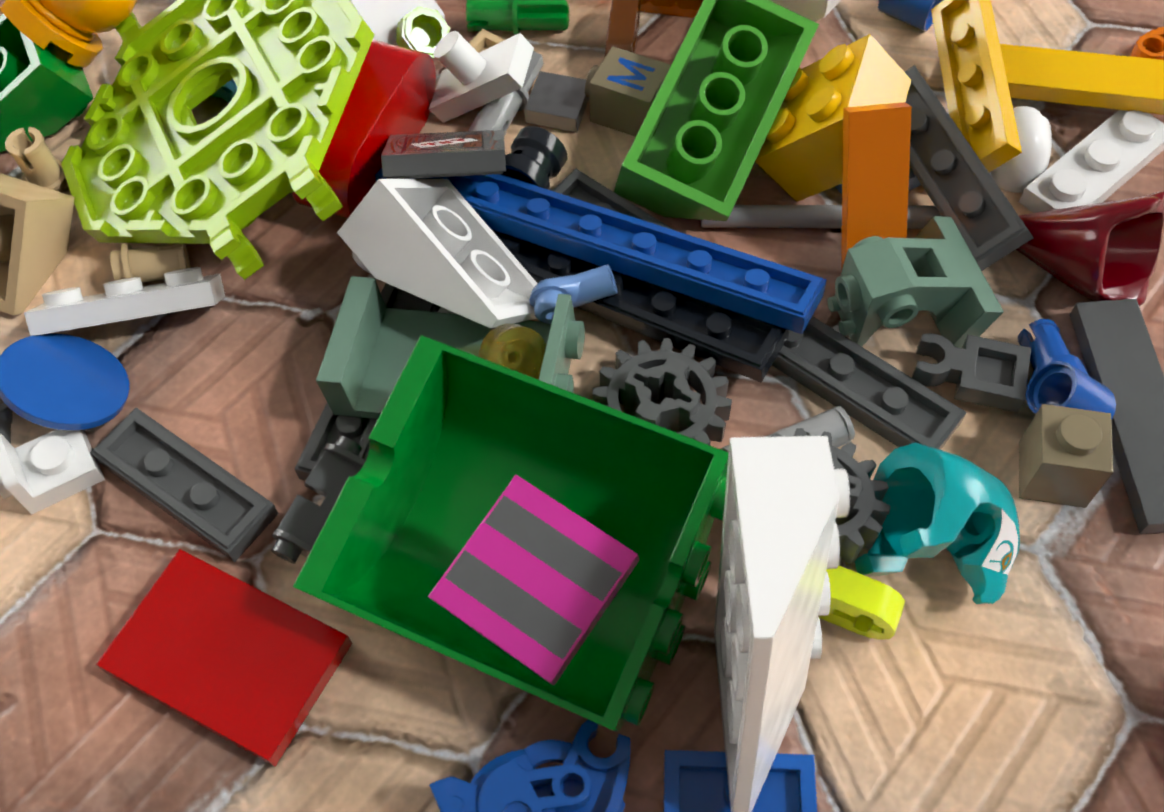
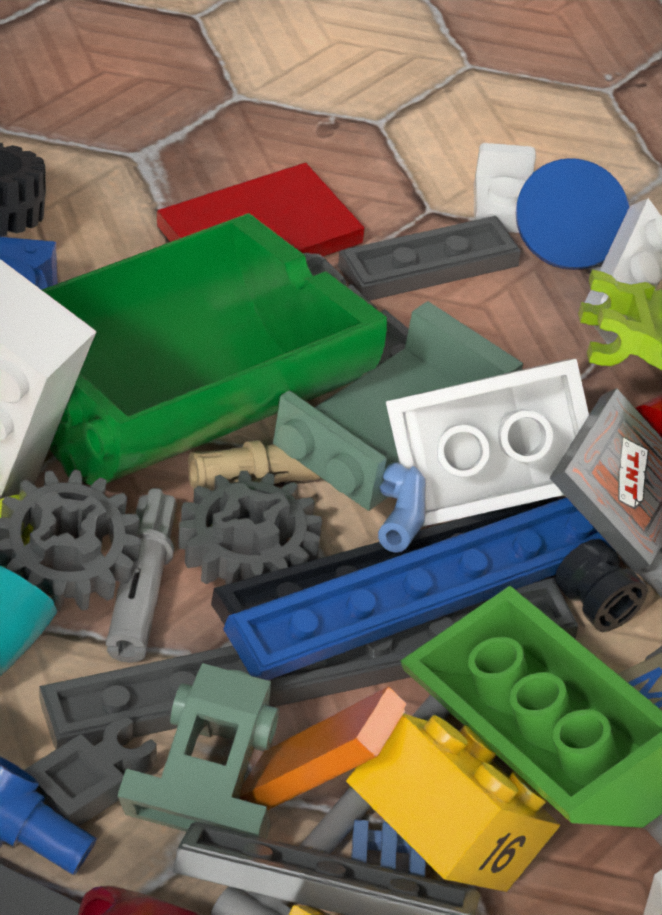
camera: 115 degrees right, 15 degrees down
tile [428,475,640,686] -> none
clear yellow tile [479,323,546,380] -> none

